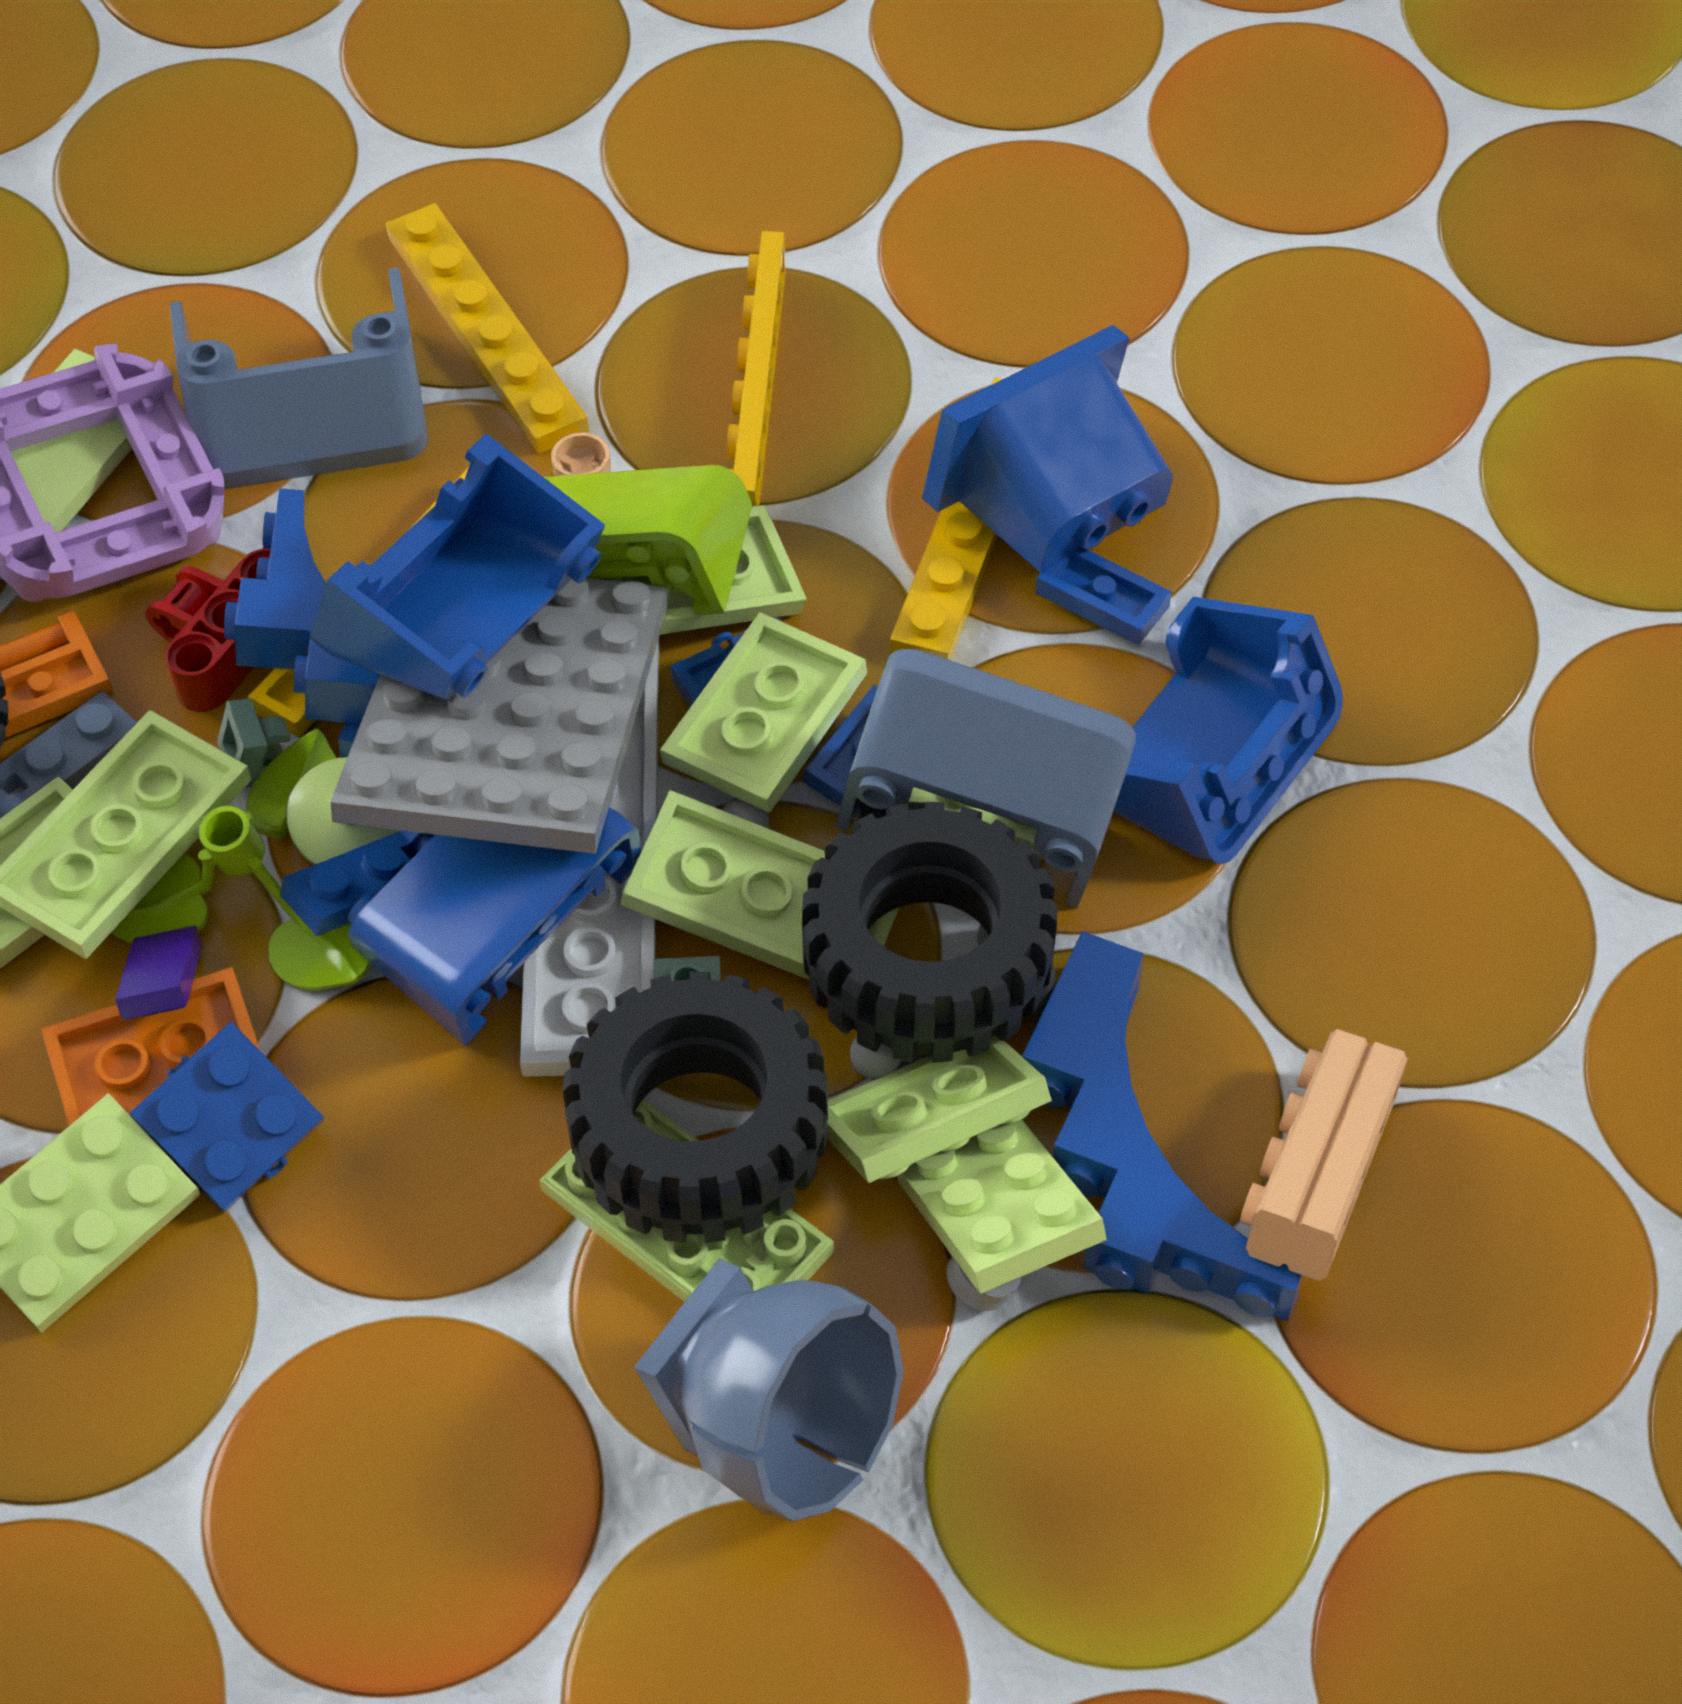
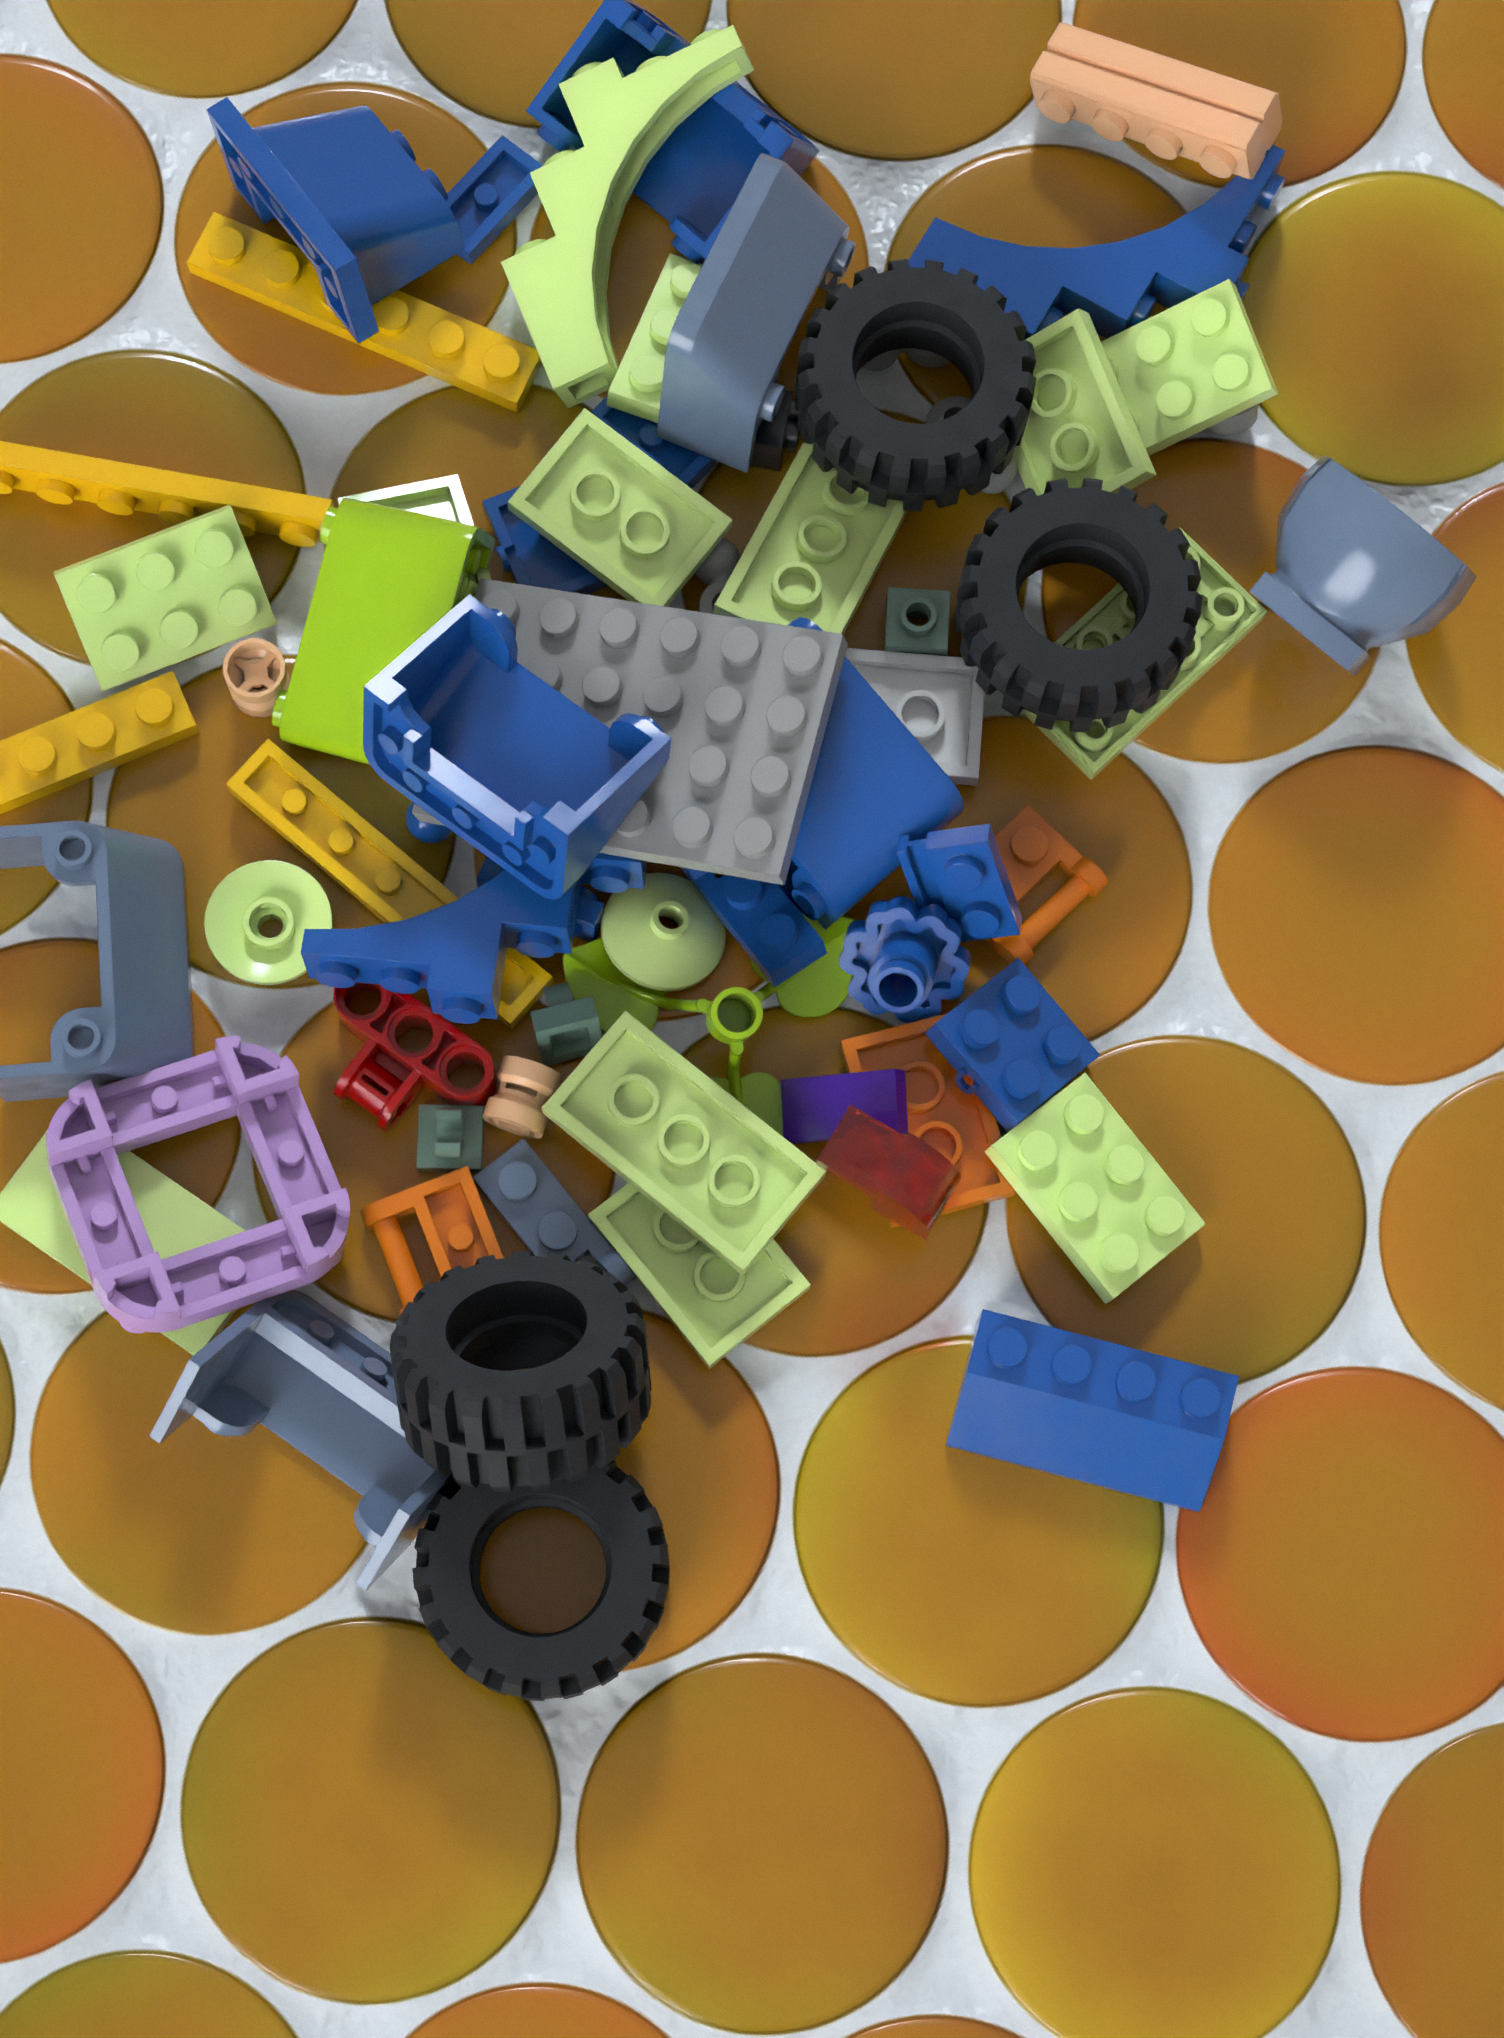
camera: 90 degrees left, 20 degrees up
none -> yellowish green plate [53,505,278,691]
none -> yellowish green dish [204,860,333,985]
none -> sand green tile [416,1104,484,1174]
none -> light nougat wheel [482,1055,563,1139]
none -> yellowish green arch [501,25,754,408]
none -> clear red brick [816,1104,962,1240]
none -> blue plant [839,896,971,1023]
none -> blue plate [897,824,1022,942]
none -> orange plate [984,804,1109,965]

